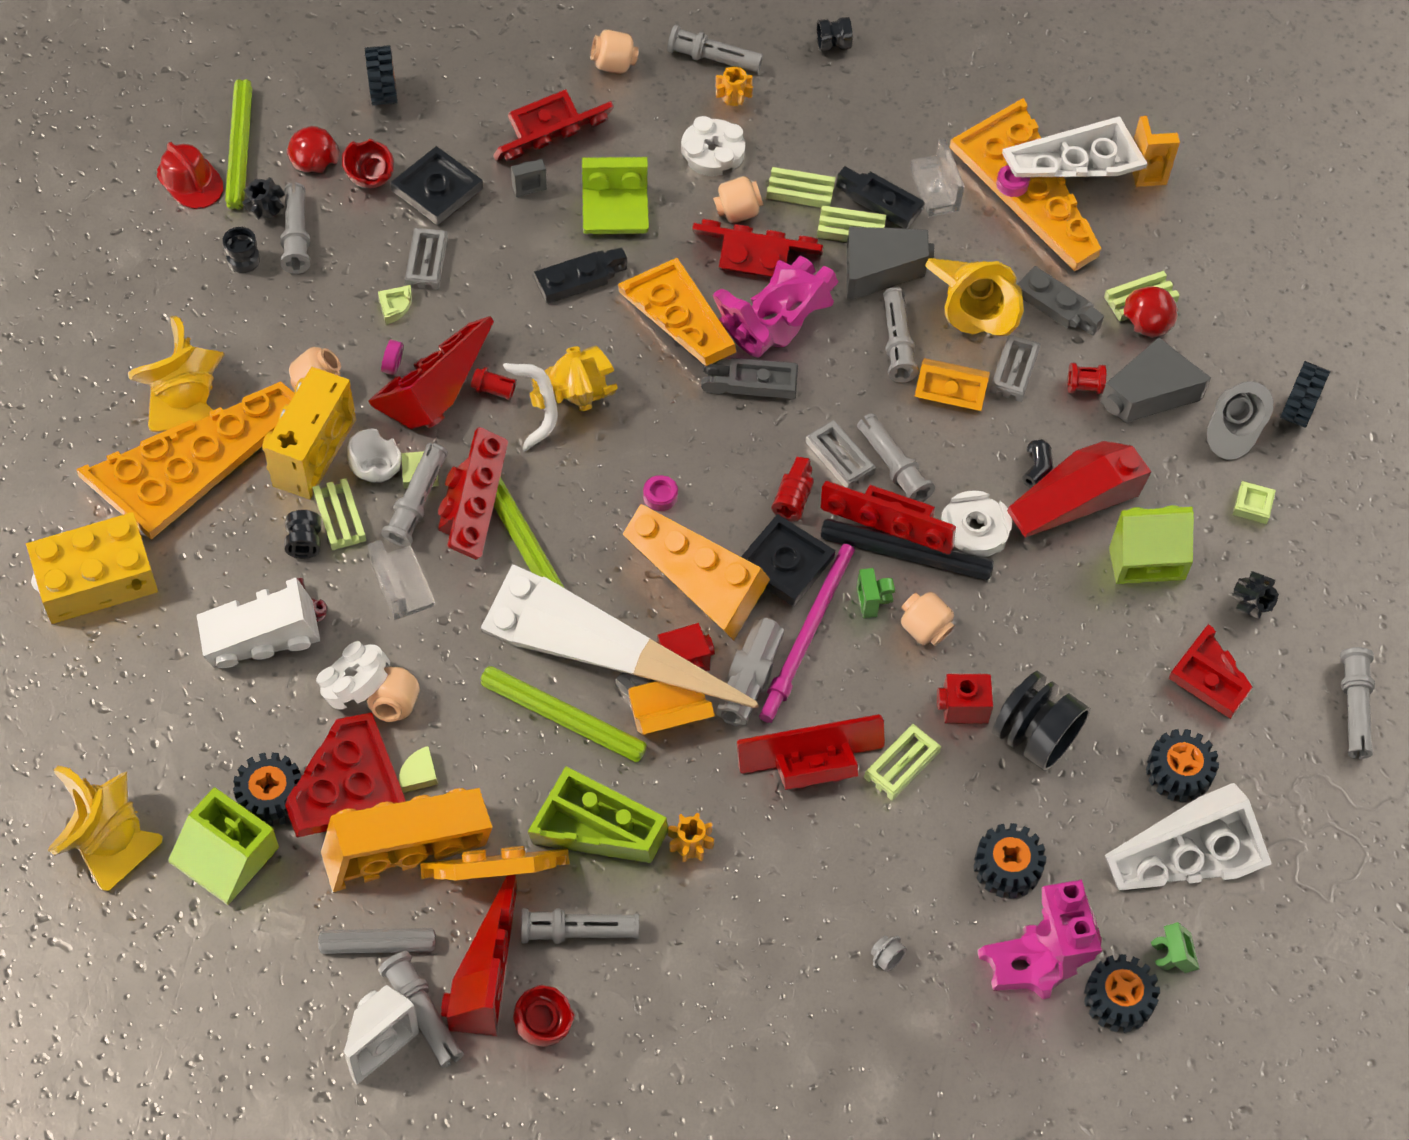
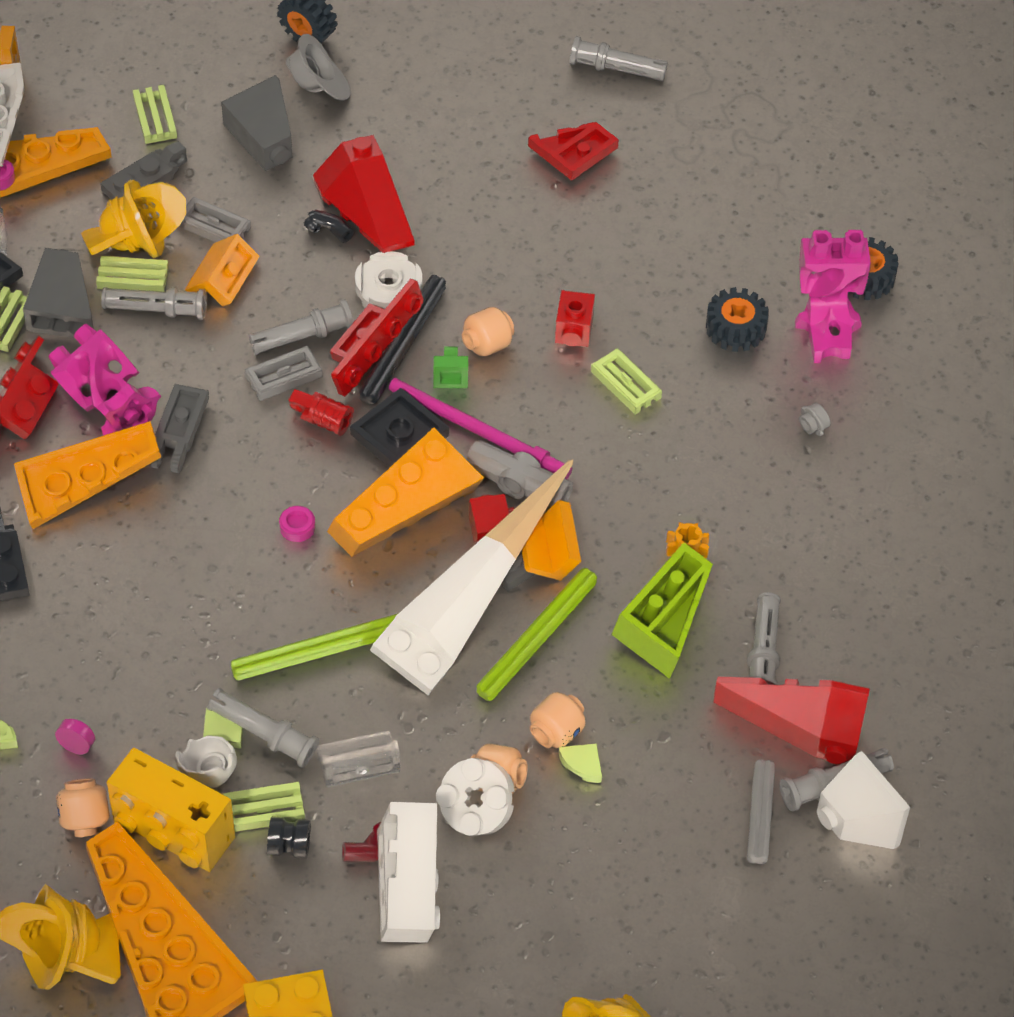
camera: 80 degrees left, 5 degrees down
lime slope [168,787,279,905] -> none
black wheel [233,752,302,827] -> none
red plate [285,712,406,838] -> none
light orange wedge [321,788,493,892] -> none
red wedge [368,316,494,429] -> none
light orange wing [420,846,569,880] -> none
red bracket [438,427,508,560] -> none
red pin [471,367,517,401] -> none
yellow helmet [503,346,618,452] -> none
red hair [513,985,574,1047] -> none
red bracket [737,714,885,790] -> none
black wheel [992,670,1091,771] -> none
red bush [1067,363,1107,394] -> none
white wedge [1105,783,1272,890] -> none
lime slope [1109,505,1194,584] -> none
red hair [1124,286,1178,338] -> none
black wheel [1146,729,1219,802] -> none
bright green tile [1151,922,1200,973] -> none
black gear [1232,571,1279,618] -> none
yellowish green tile [1233,481,1276,524] -> none
none -> yellowish green tile [96,256,169,292]
none -> light nougat head [530,692,586,748]

